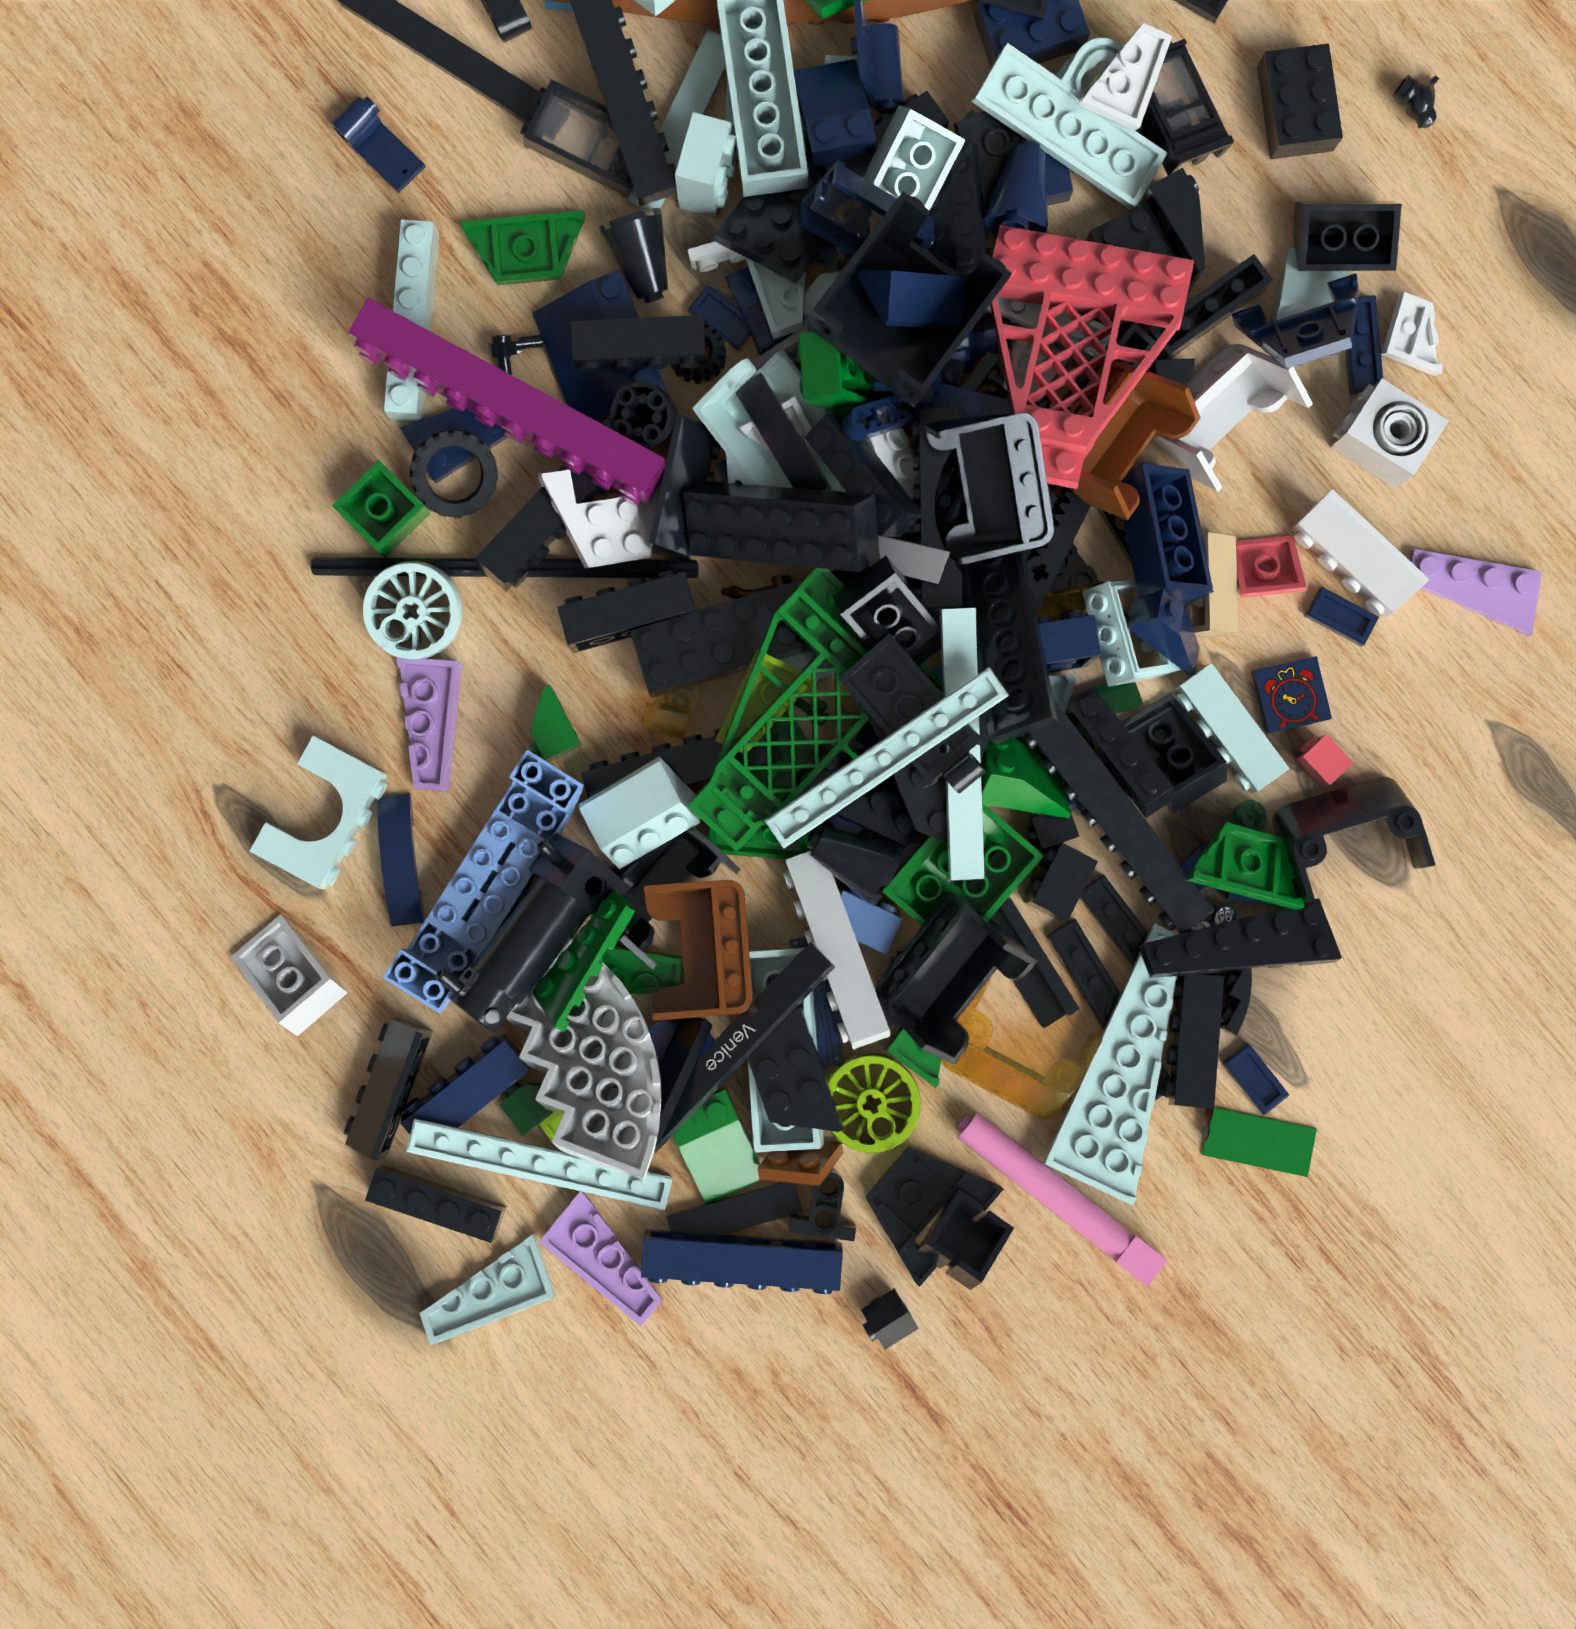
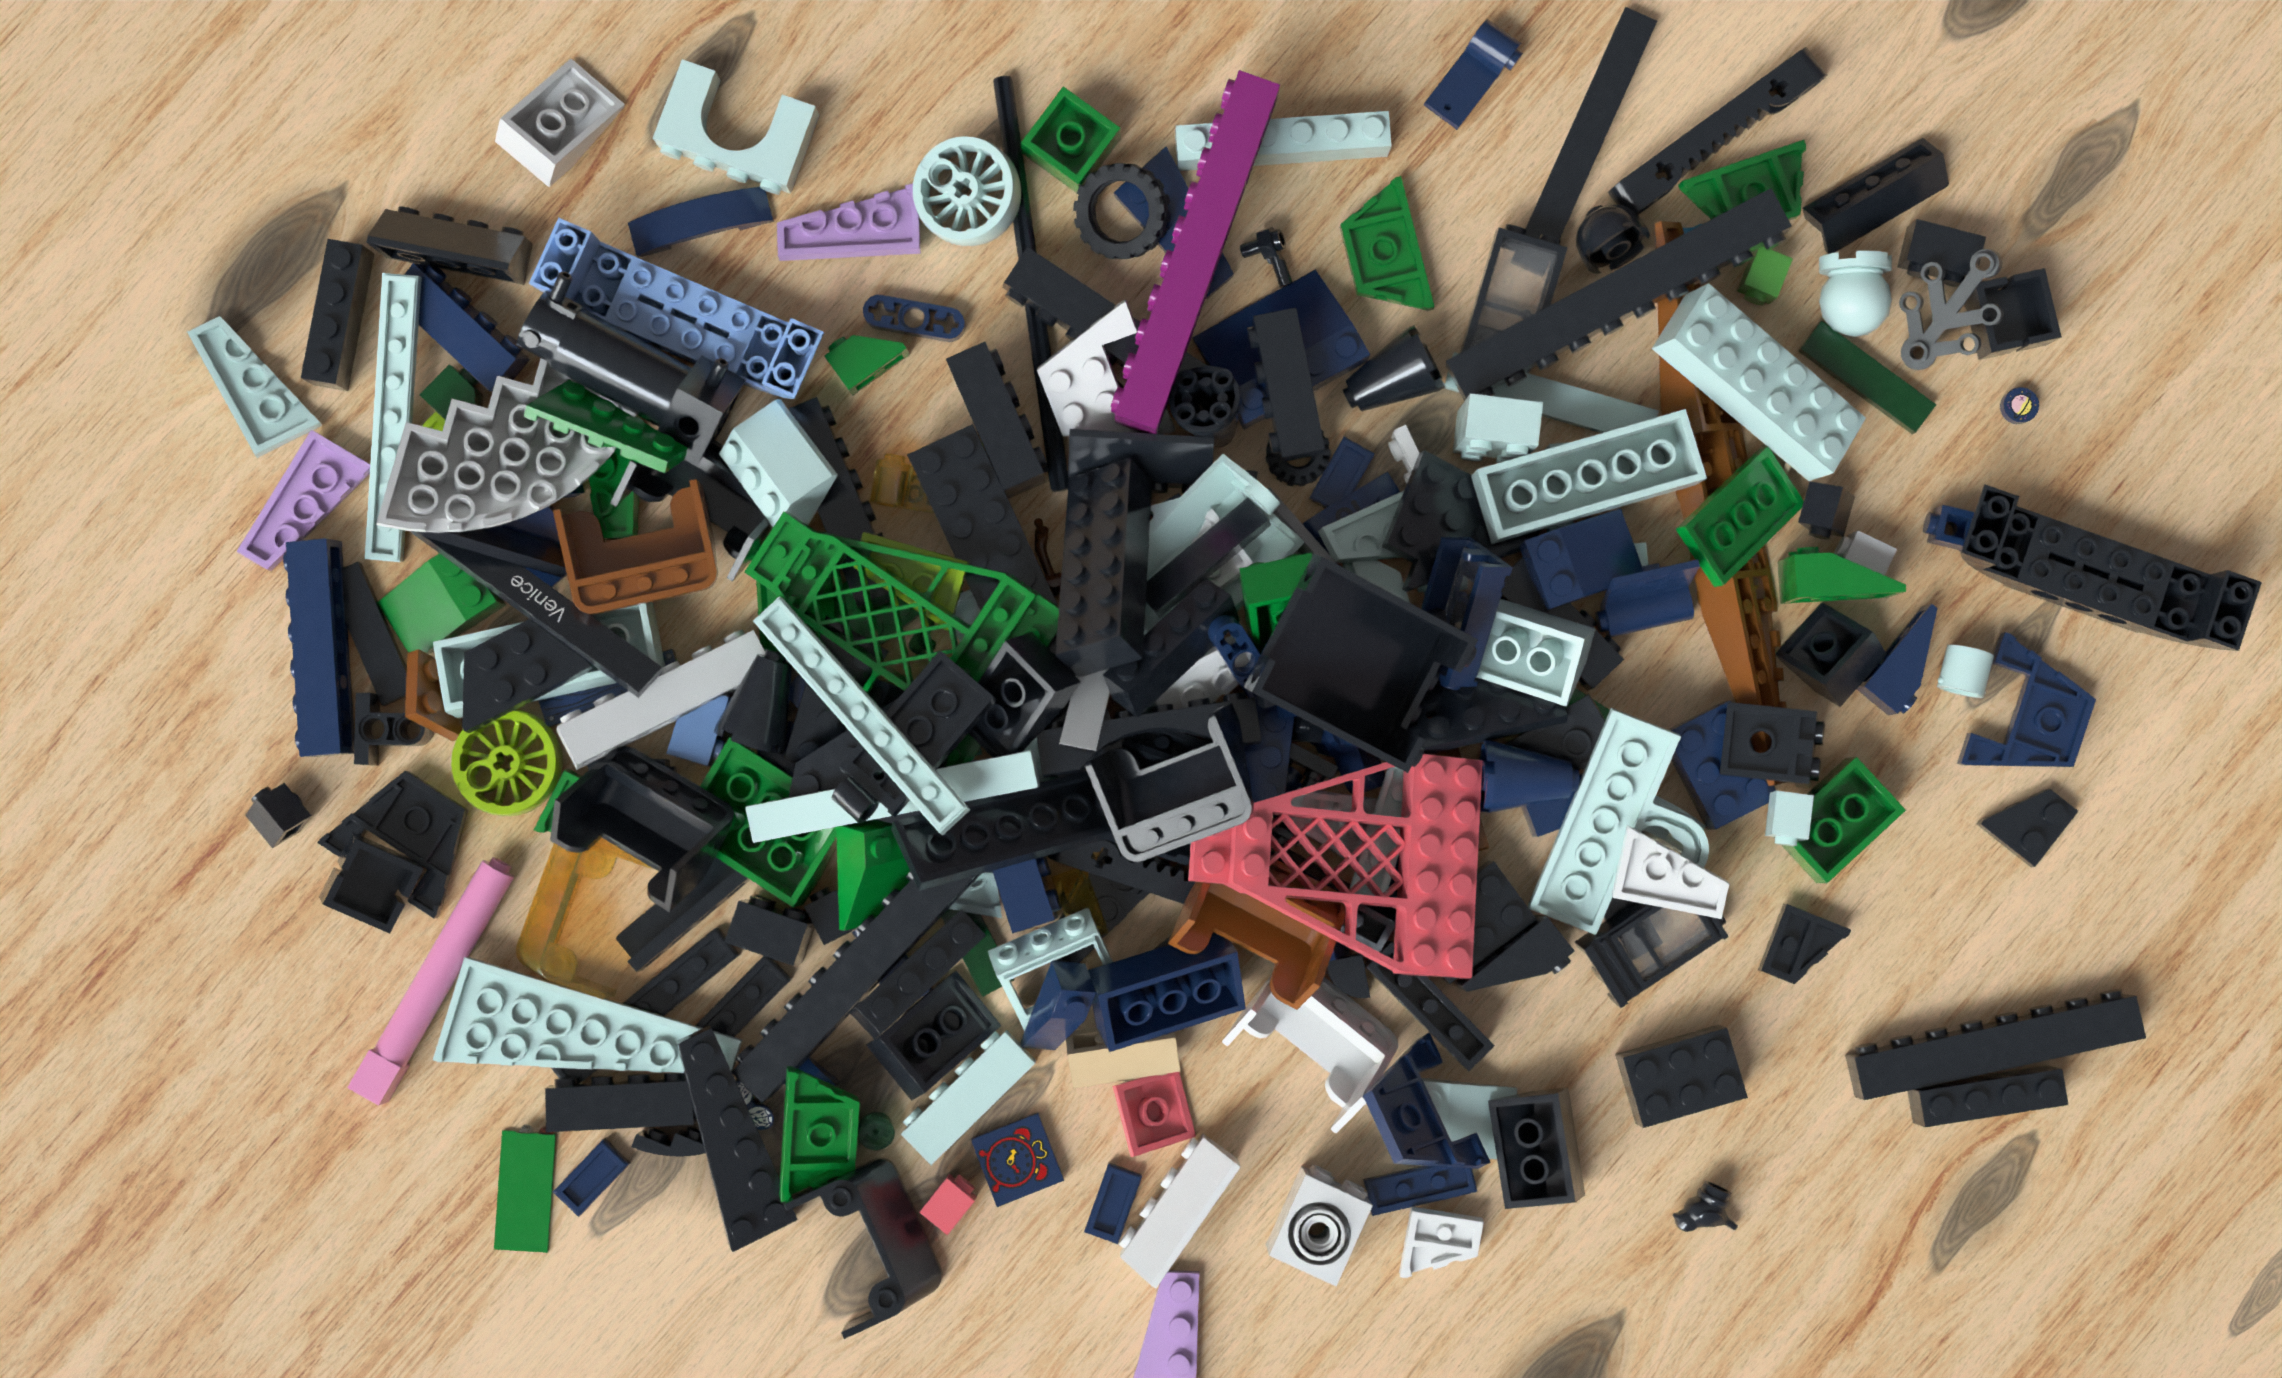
camera: 85 degrees right, 0 degrees up
dark blue slope [856,270,966,330] -> none
none -> dark blue beam [863,295,966,342]
none -> black cylinder [1576,204,1650,274]

